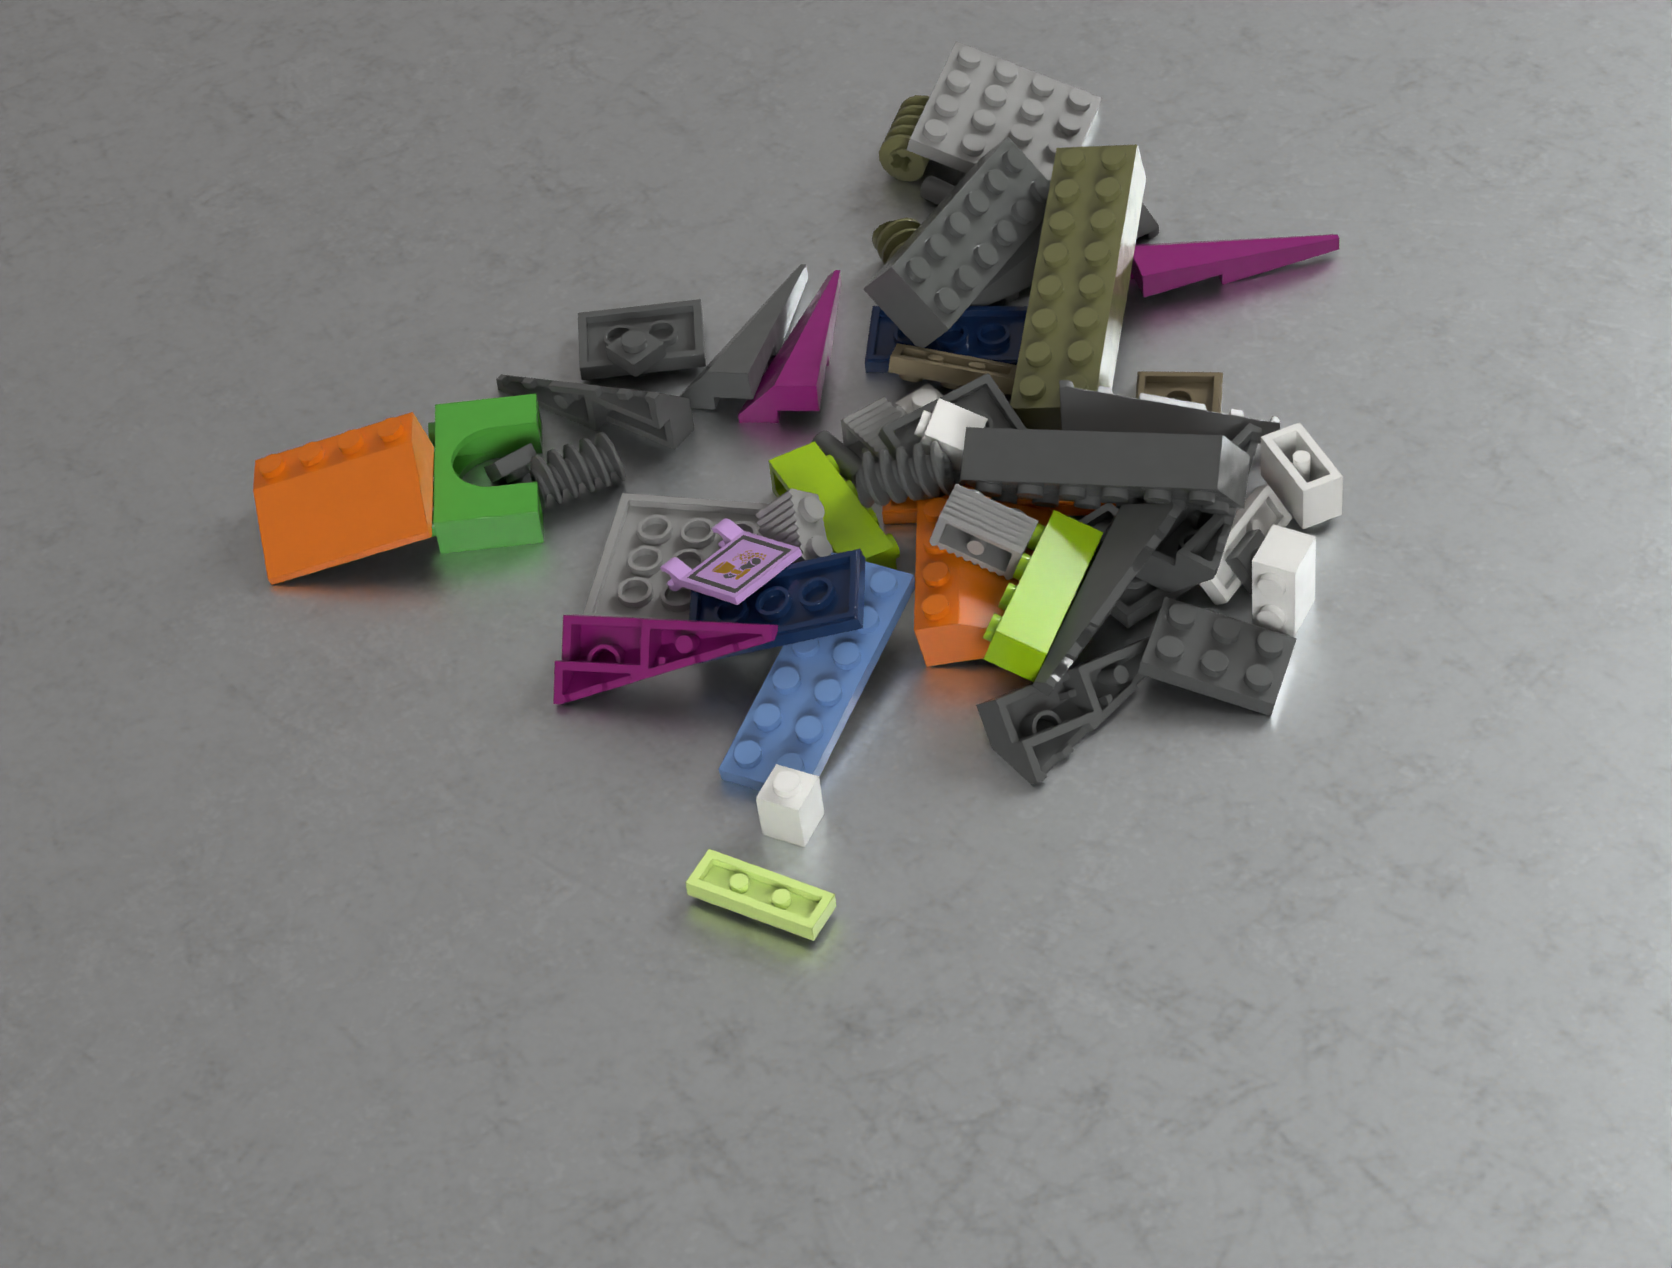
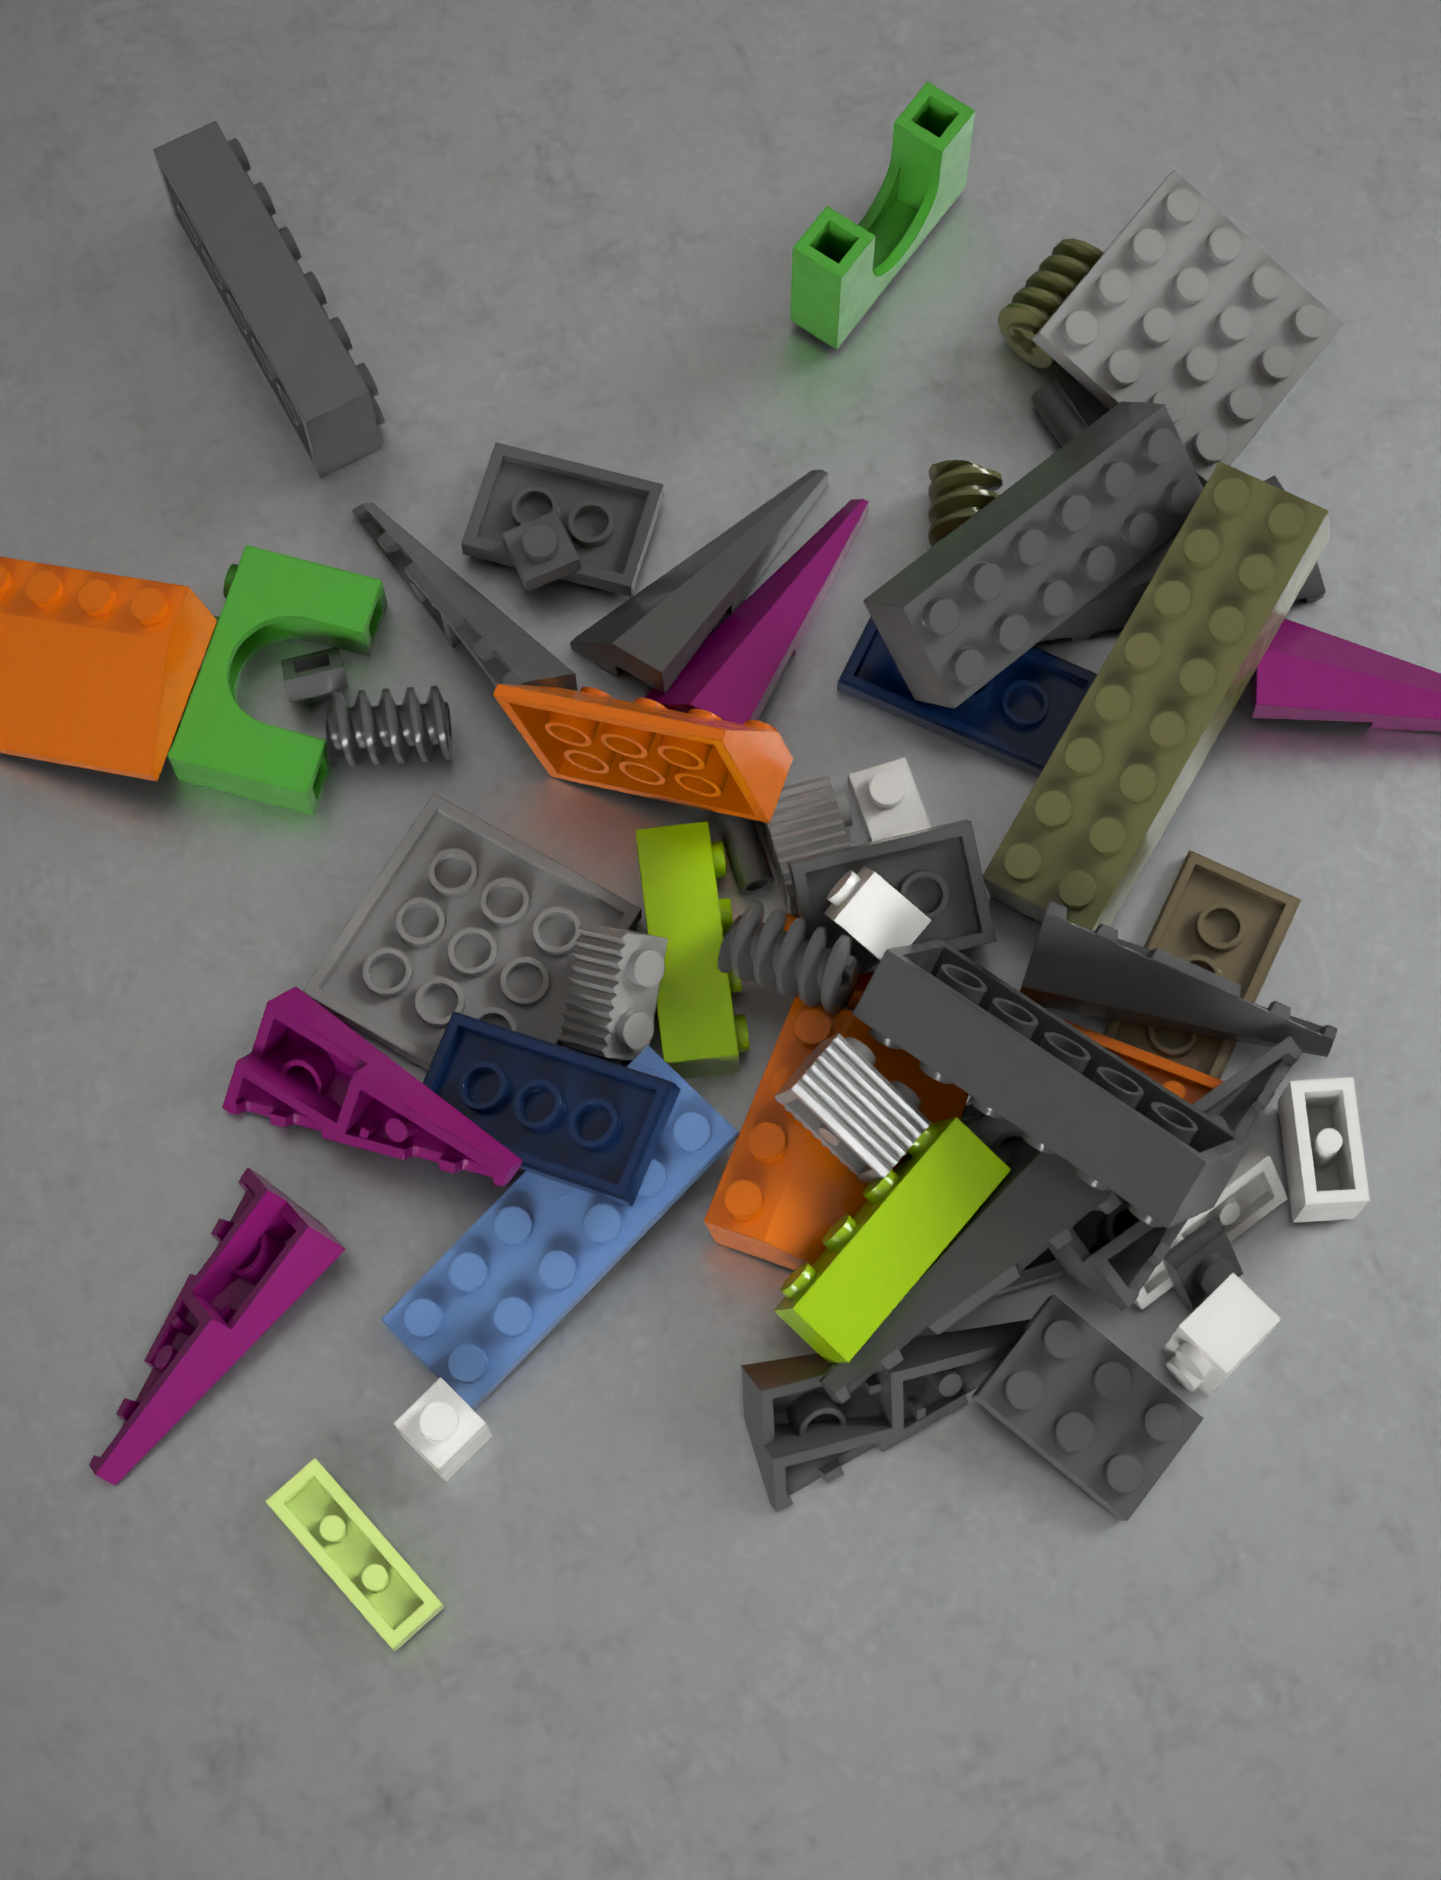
camera: 15 degrees right, 25 degrees up
lavender flag [660,518,802,605] -> none
dark tan plate [888,343,1017,396] -> none
none -> magenta wedge [89,1167,346,1485]
none -> dark grey brick [153,121,385,478]
none -> orange slope [493,684,793,824]
none -> bright green arch [790,82,975,350]

